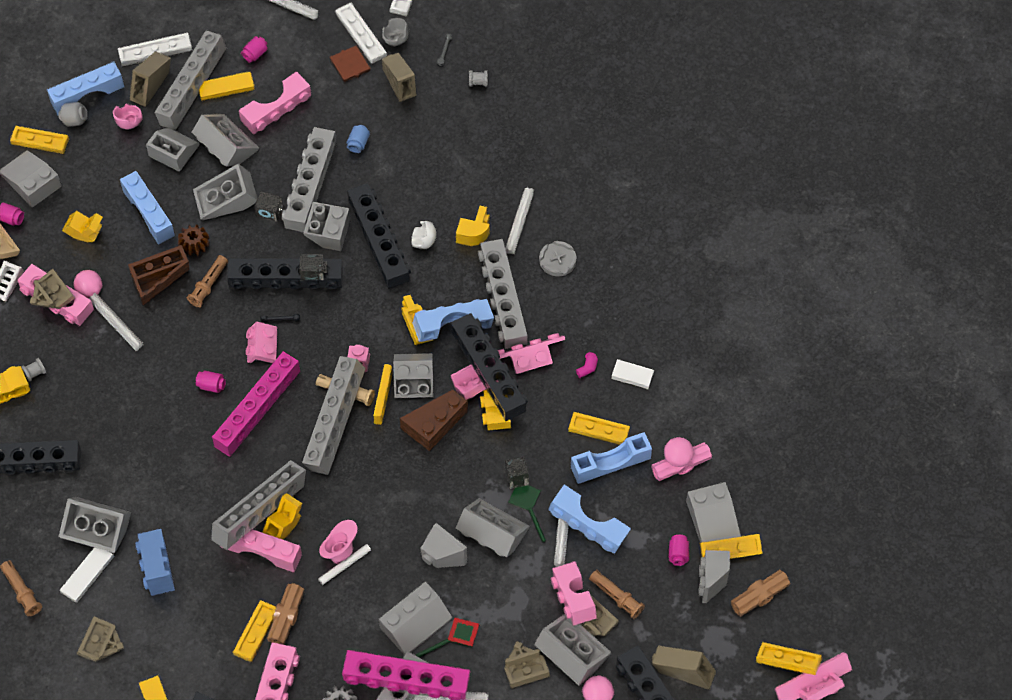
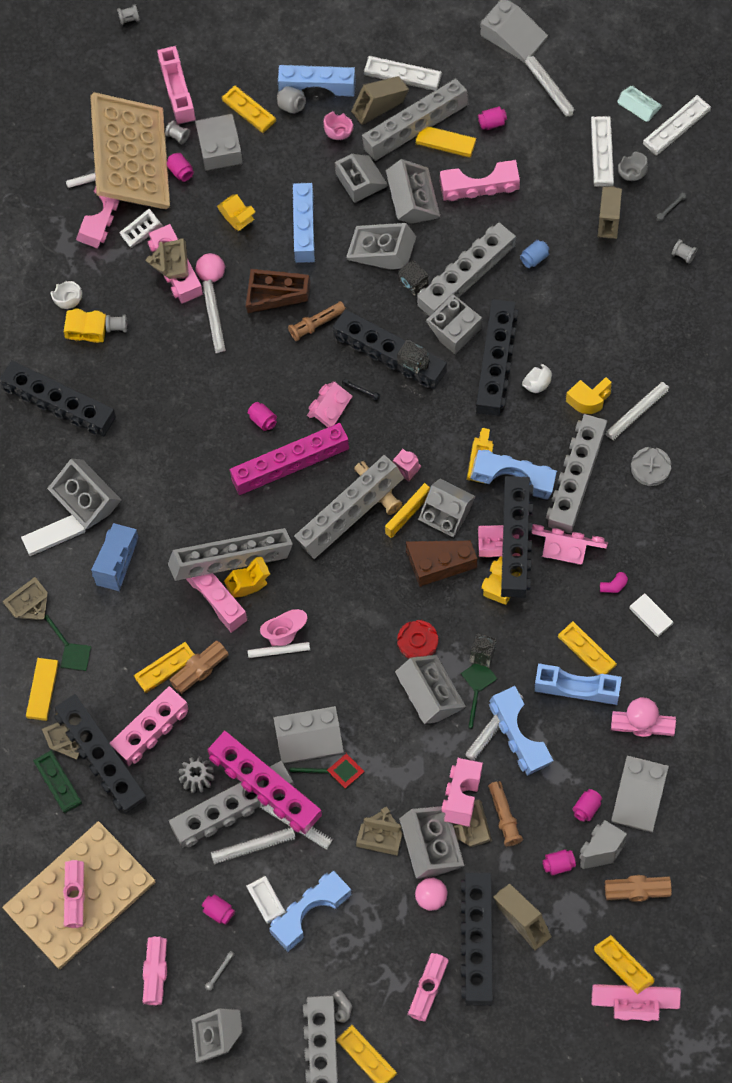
camera: 35 degrees right, 5 degrees up
reddish brown gear [178,224,210,257] -> none
copper piece [330,46,371,82] -> none
light grey slope [421,523,467,568] -> none
yellow tile [700,534,762,559] -> none
none -> dark green piece [44,615,91,671]
none -> red tile [398,620,438,658]
none -> dark pink brick [543,850,576,876]

